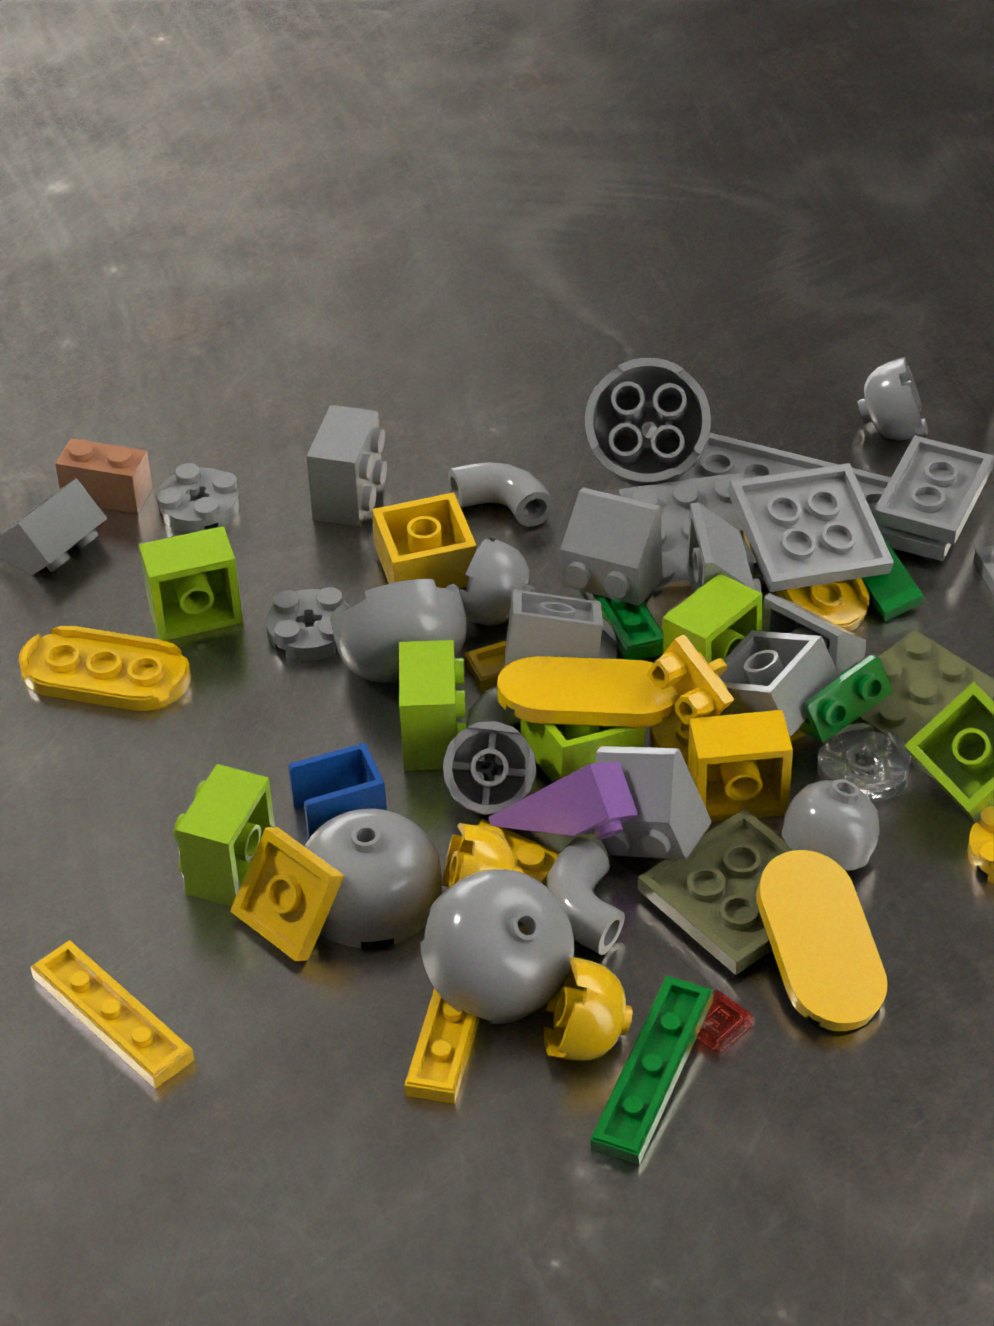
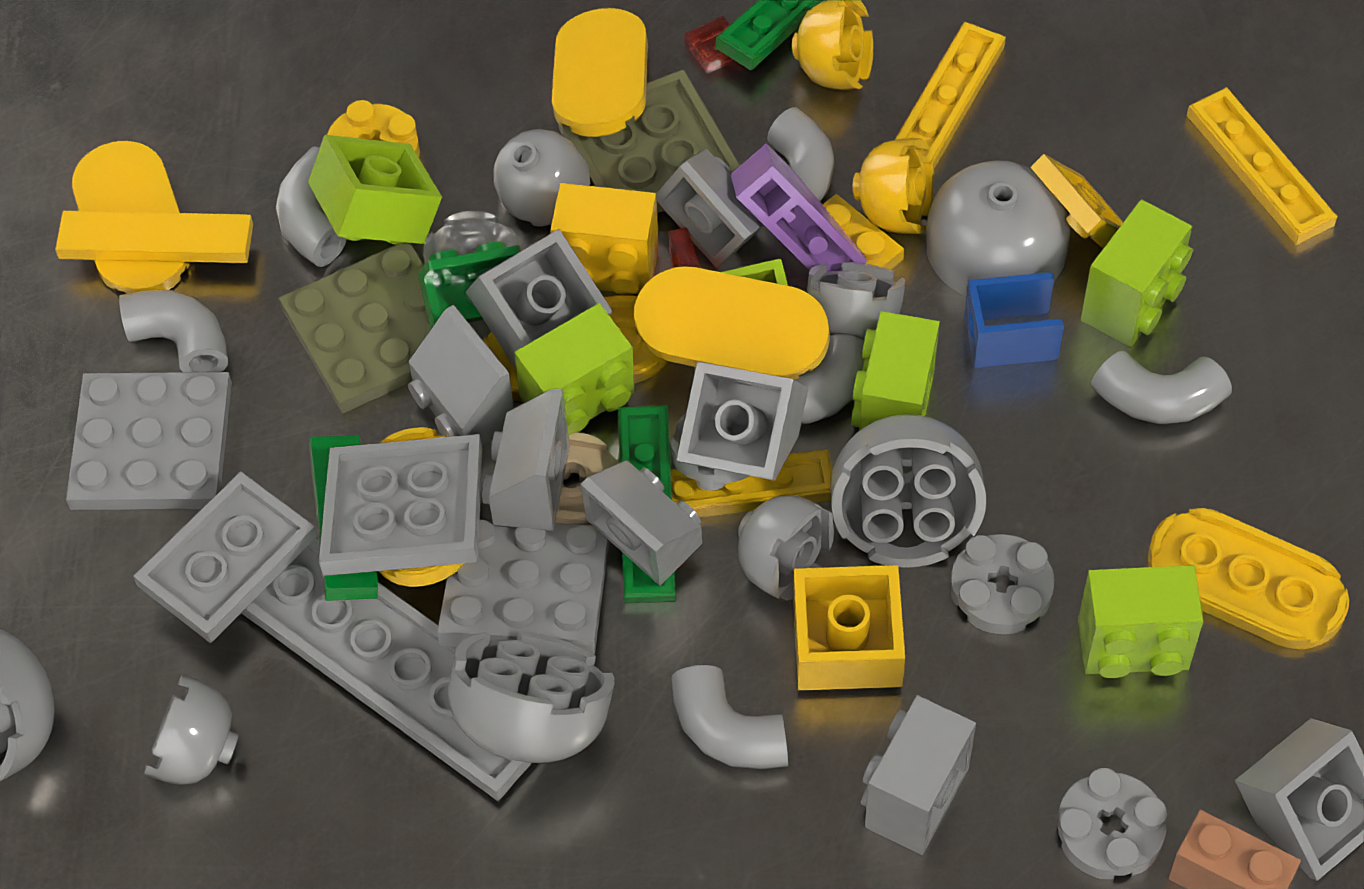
camera: 165 degrees left, 15 degrees up
light grey cylinder [421,869,574,1024] -> none
yellow hips [648,635,734,725] -> none
none -> light grey cylinder [1091,350,1232,424]

